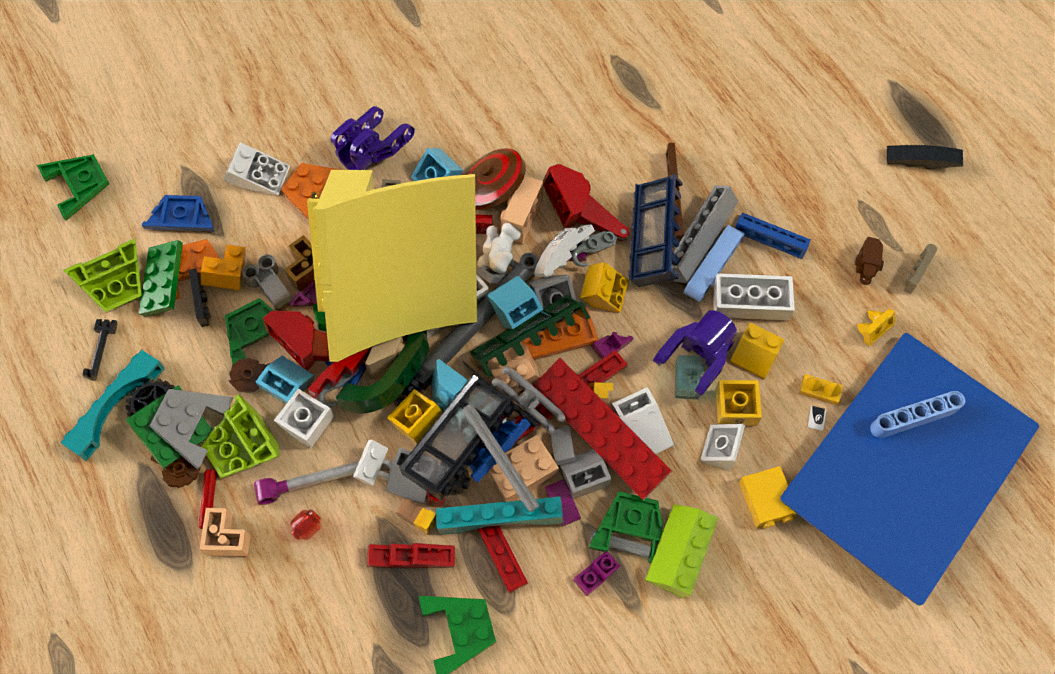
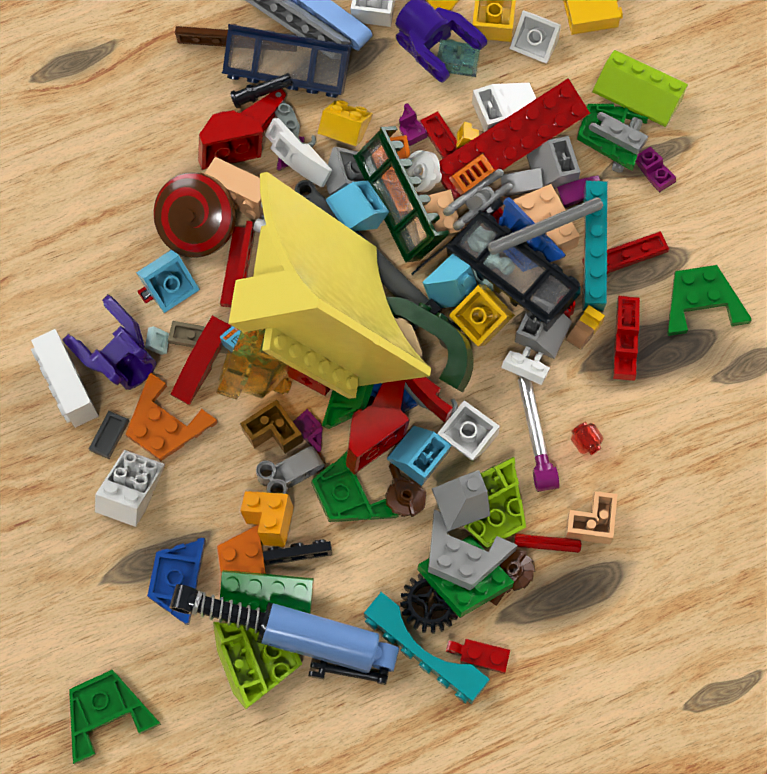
camera: 80 degrees left, 5 degrees up
none -> white brick [31,329,99,428]
none -> dark grey tile [89,411,129,459]
none -> light aqua plate [145,326,169,355]
none -> medium blue piece [169,584,399,673]
none -> black pin [230,73,293,109]
none -> white plate [405,150,442,193]
none -> light grey slope [432,470,490,531]
none -> red plate [446,639,510,674]
none -> orange slope [449,154,495,195]
none -> light grey hinge [589,112,648,155]

